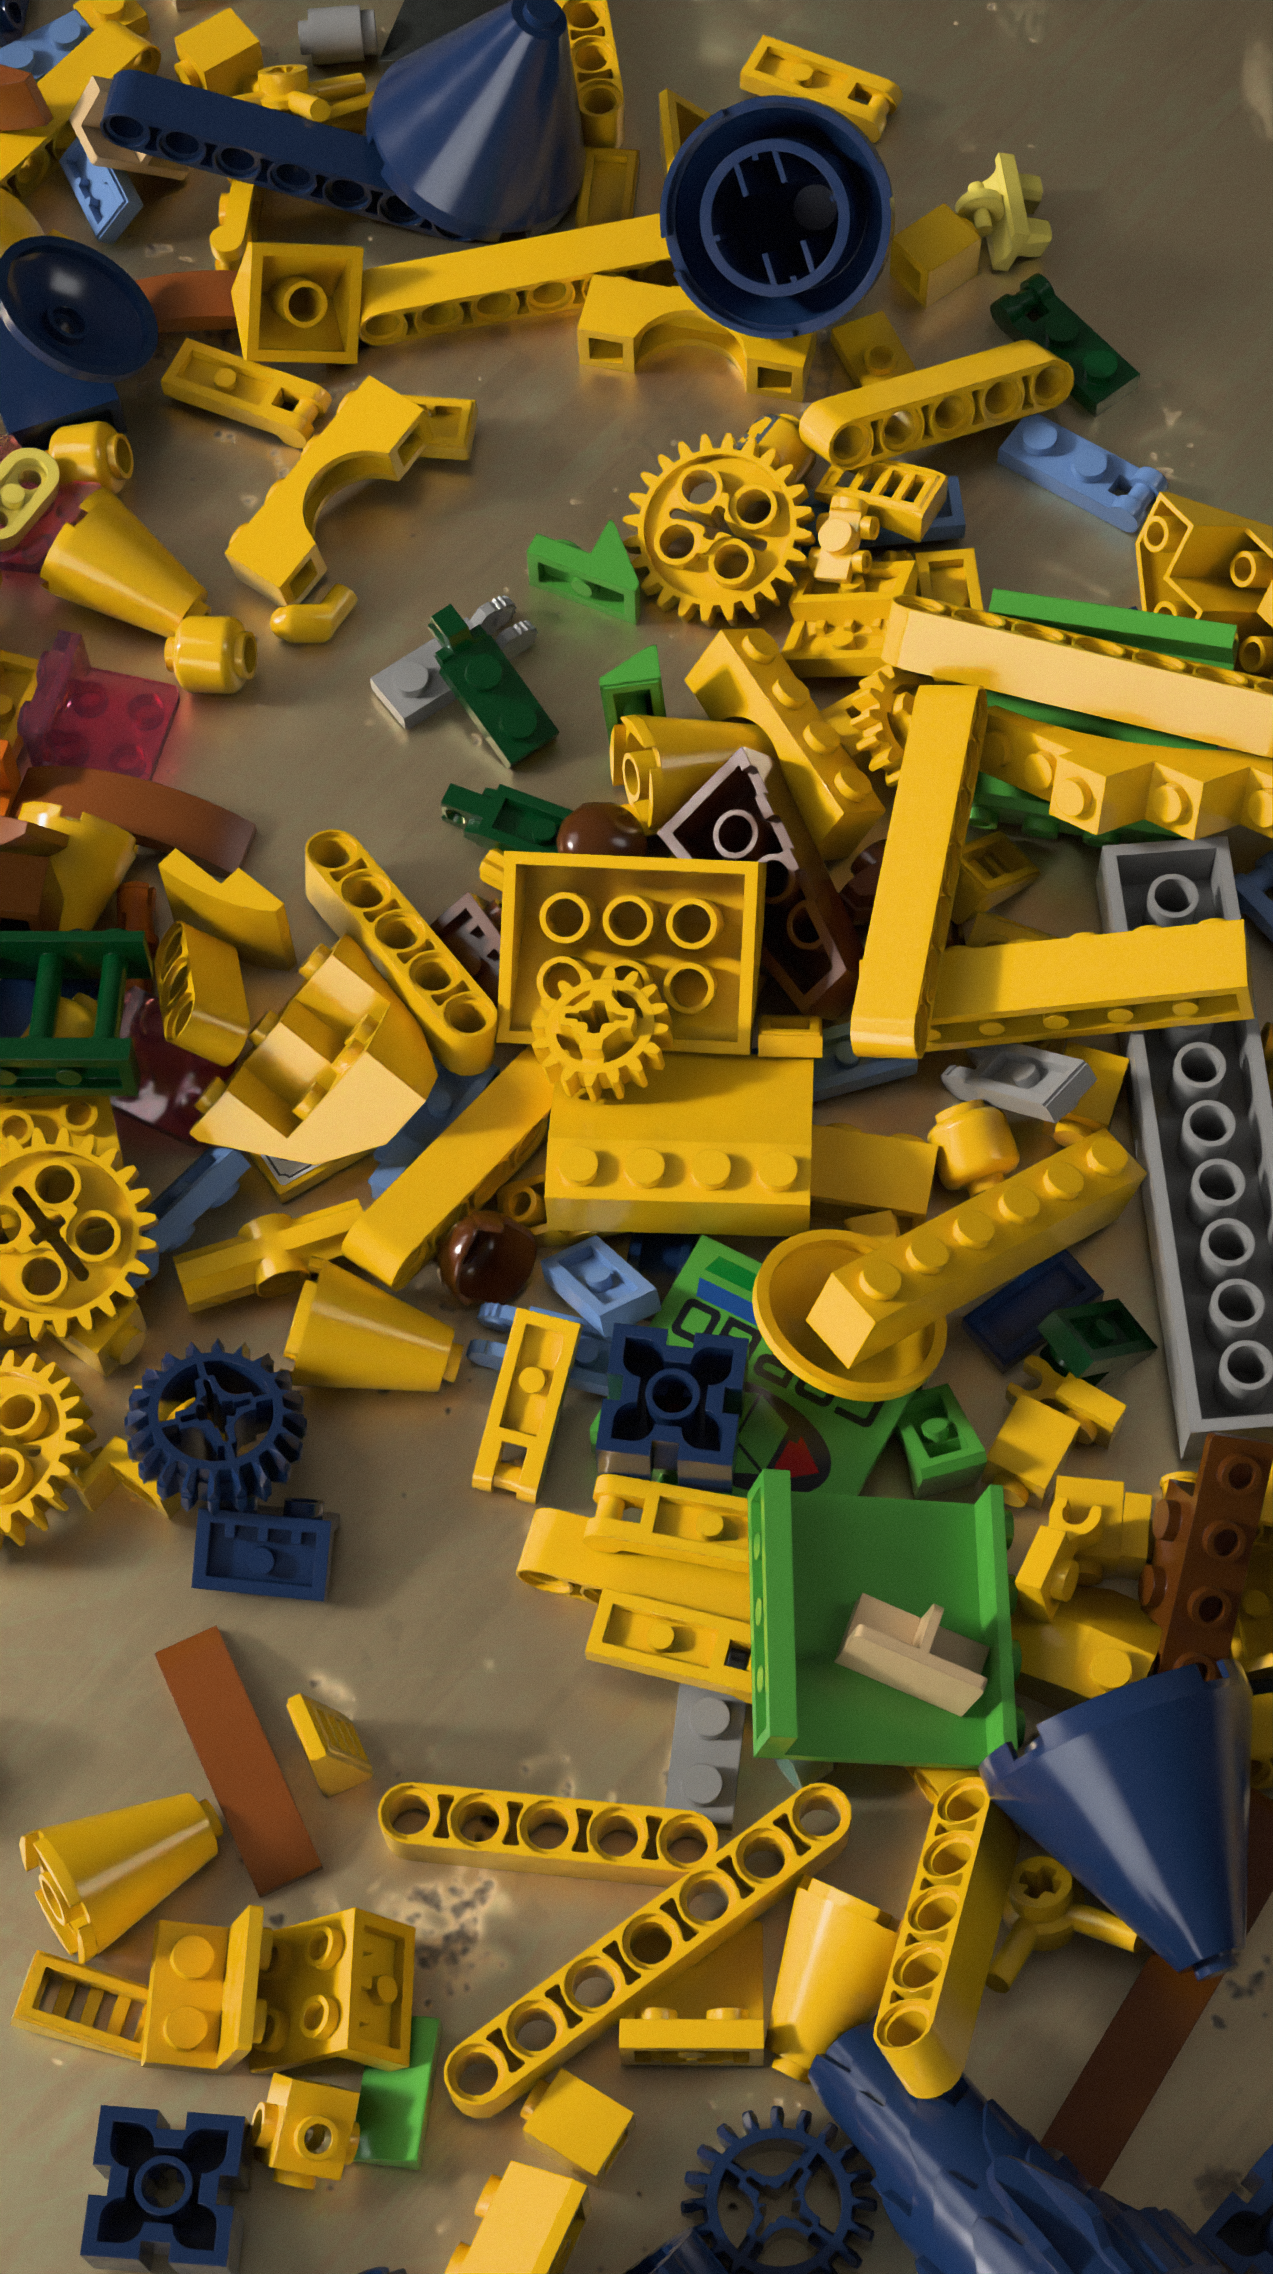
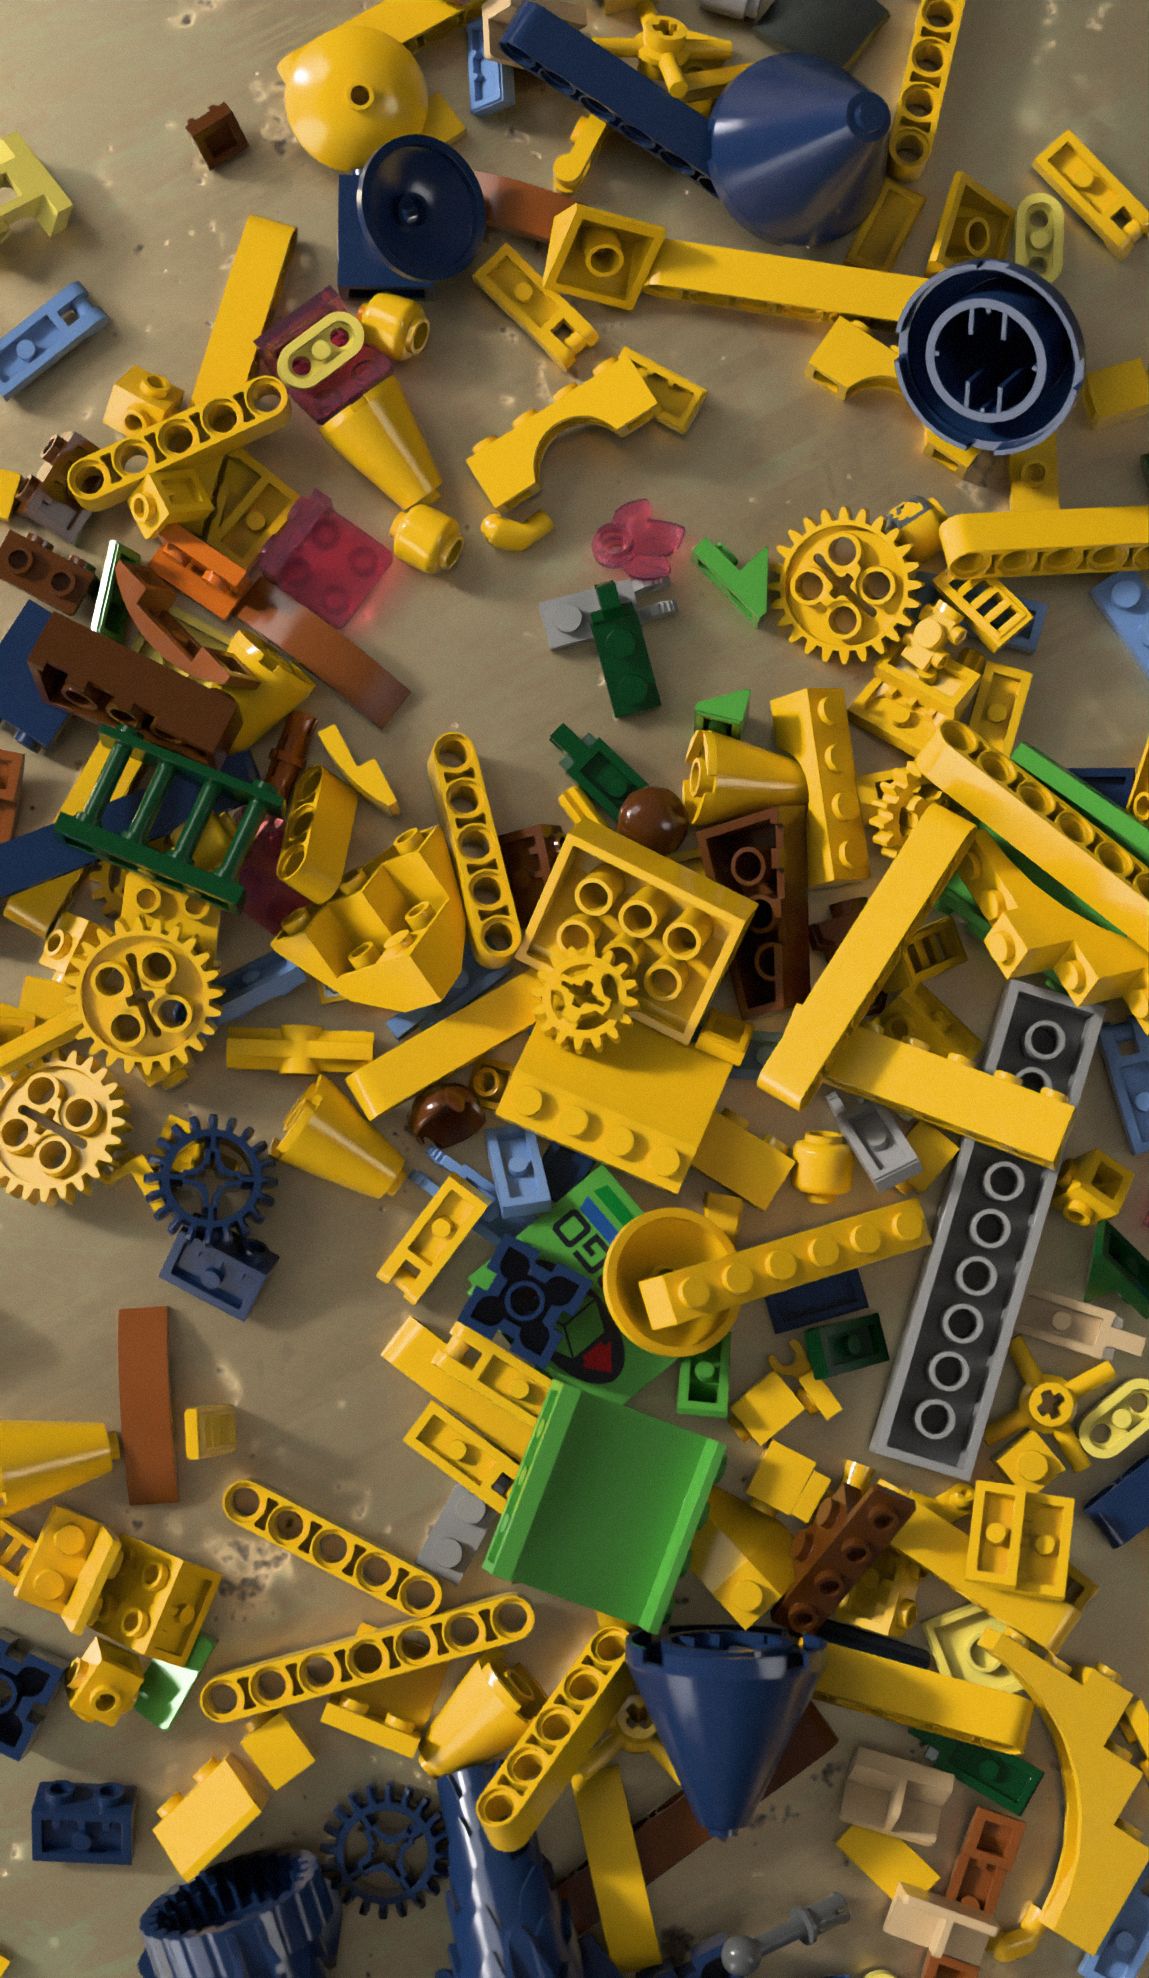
camera: 15 degrees right, 20 degrees up
tan panel [834,1593,990,1717] -> none
yellow plate [1015,1496,1105,1624] -> none
none -> yellow slope [571,1764,663,1973]
none -> clear pink plate [591,498,686,581]

